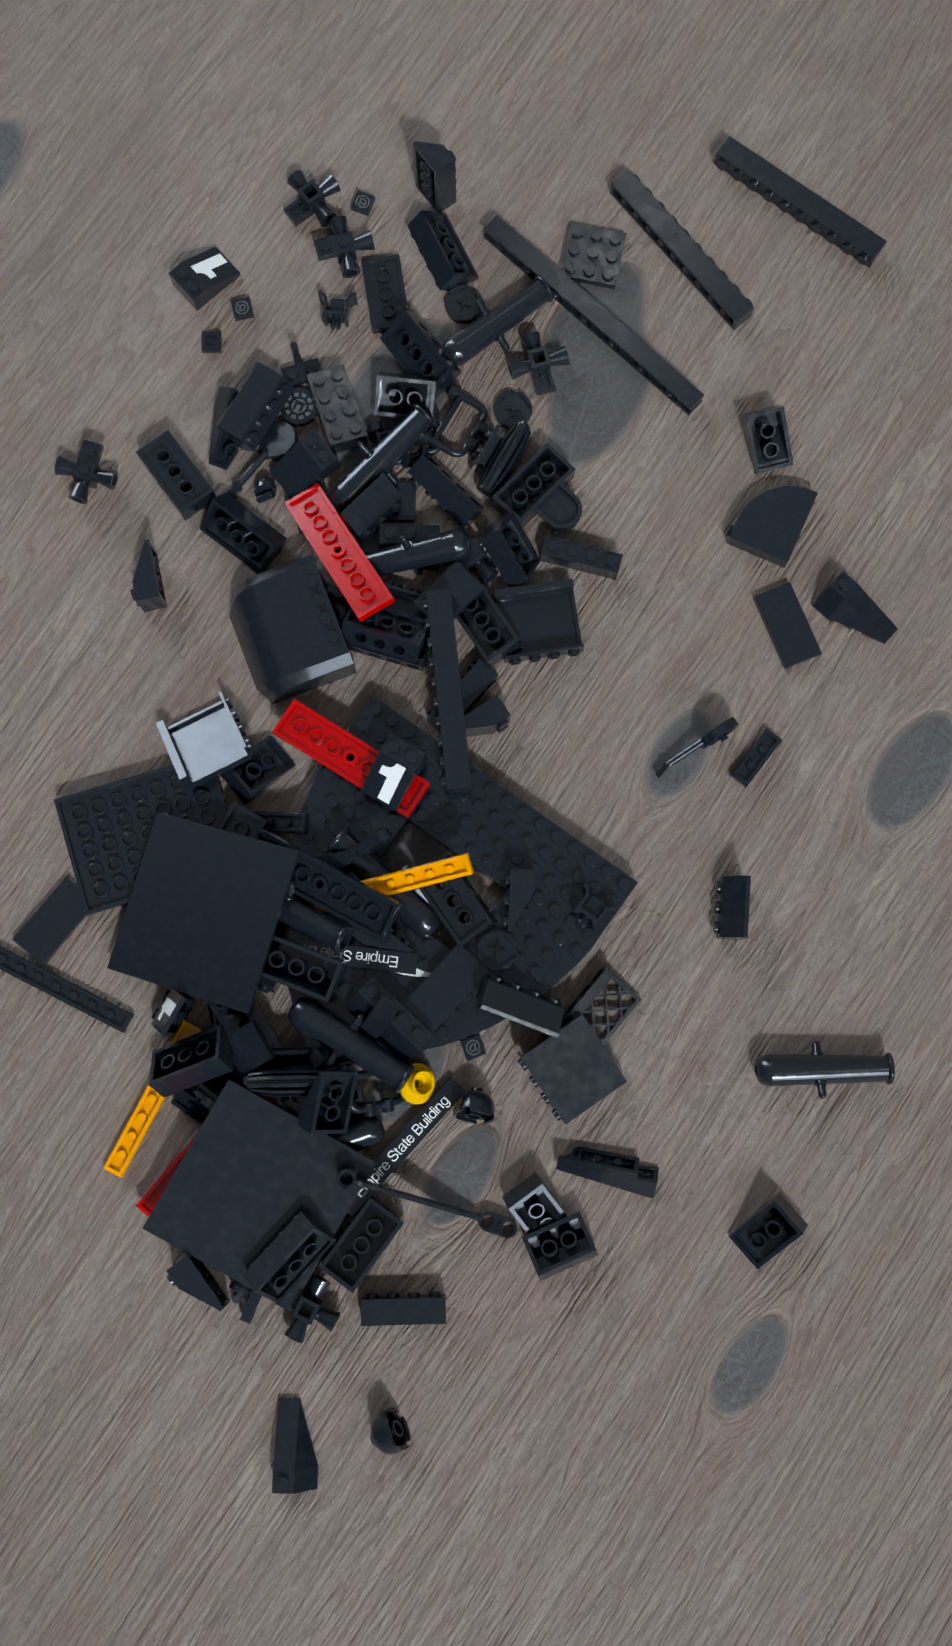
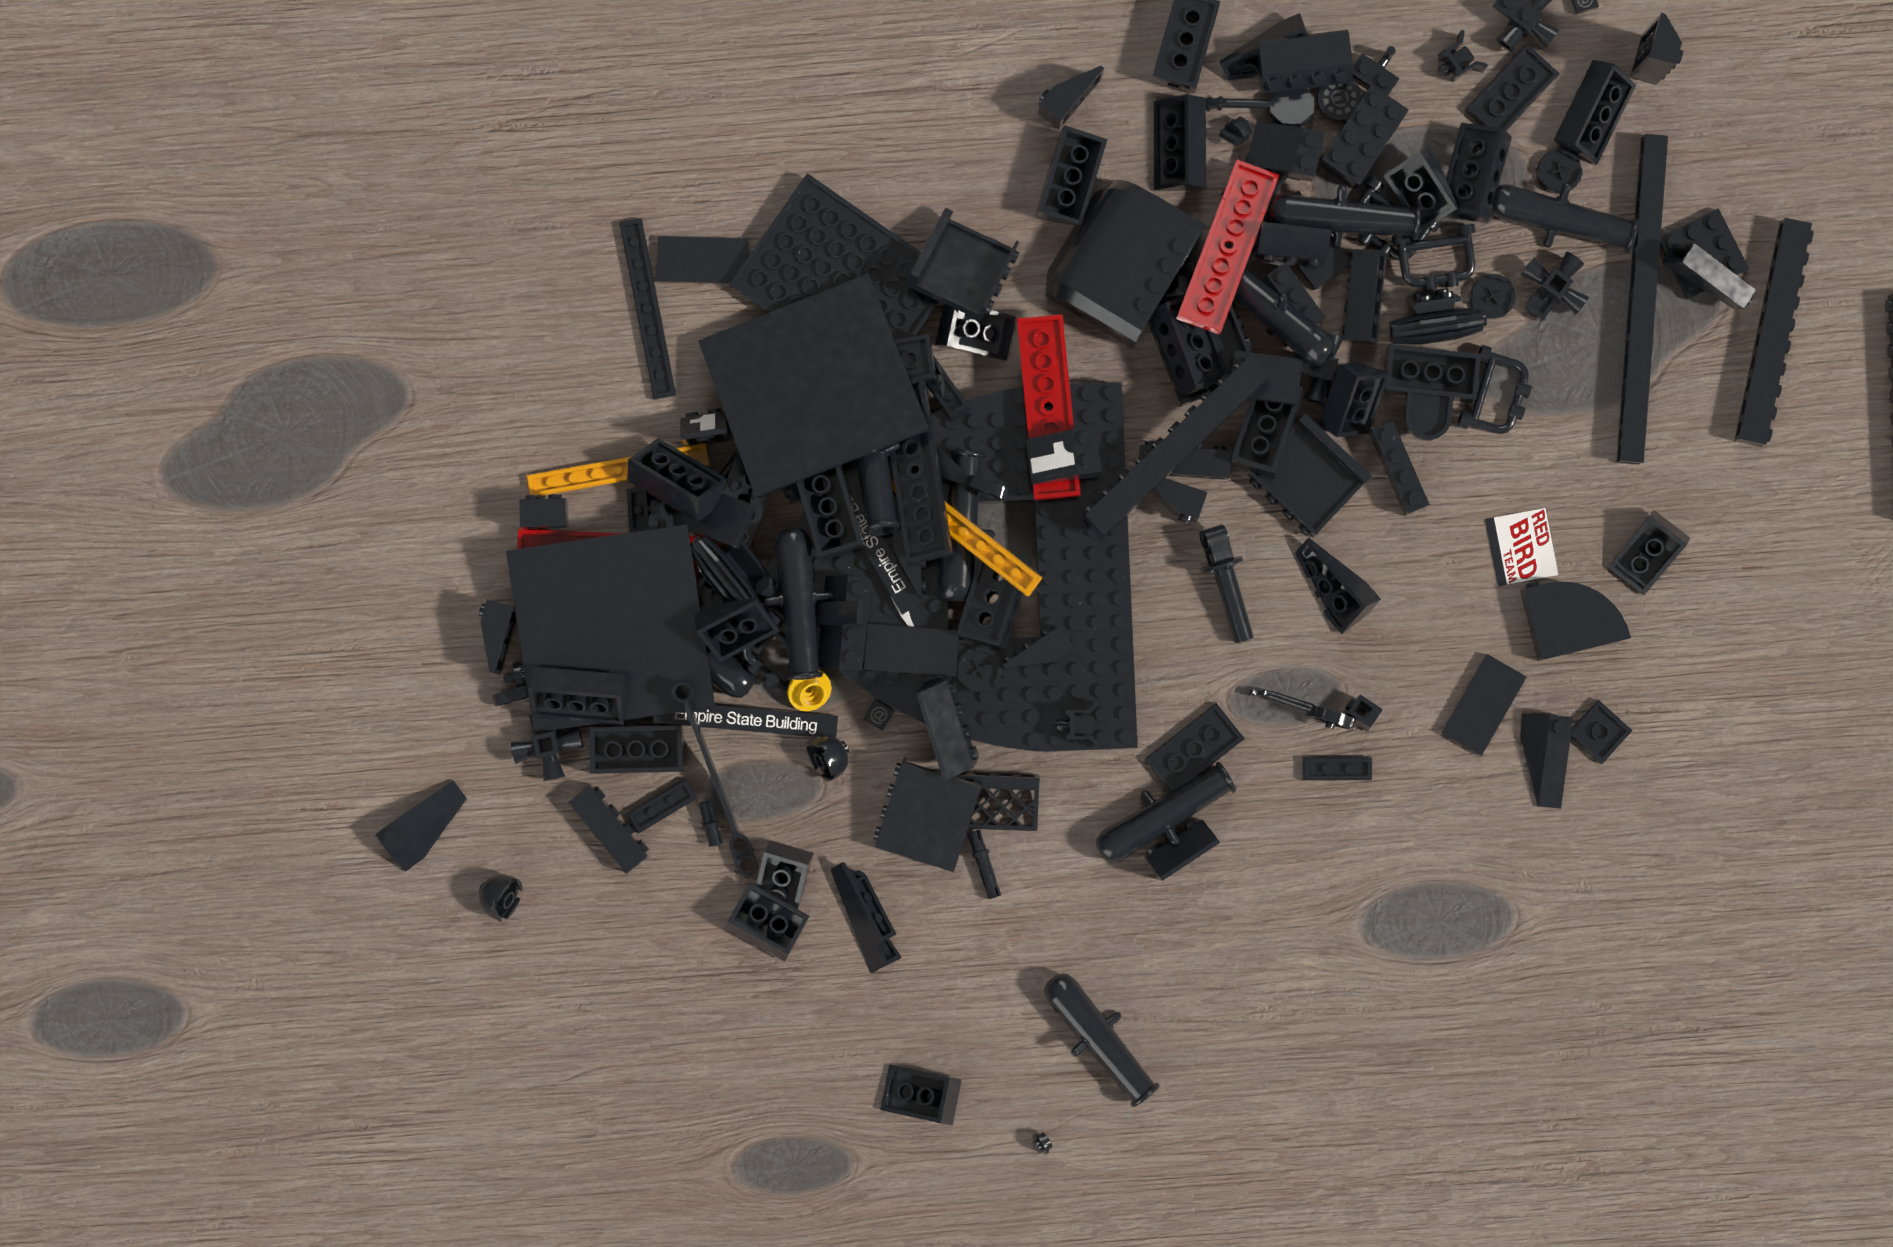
camera: 50 degrees right, 5 degrees up
none -> black brick [519,494,569,530]
none -> black tile [627,779,698,834]
none -> black axle [699,800,723,847]
none -> black pin [967,829,1002,899]
none -> black plate [1032,1132,1053,1155]
none -> black slope [1035,125,1108,226]
none -> black piece [1096,762,1236,863]
none -> black tile [1144,703,1245,792]
none -> black piece [1199,524,1254,643]
none -> black wedge [1295,538,1381,635]
none -> black brick [1344,694,1383,732]
none -> black bar [1457,344,1532,434]
none -> sticker [1485,508,1558,586]
none -> black tile [1571,700,1633,764]
none -> slope [1662,243,1756,309]

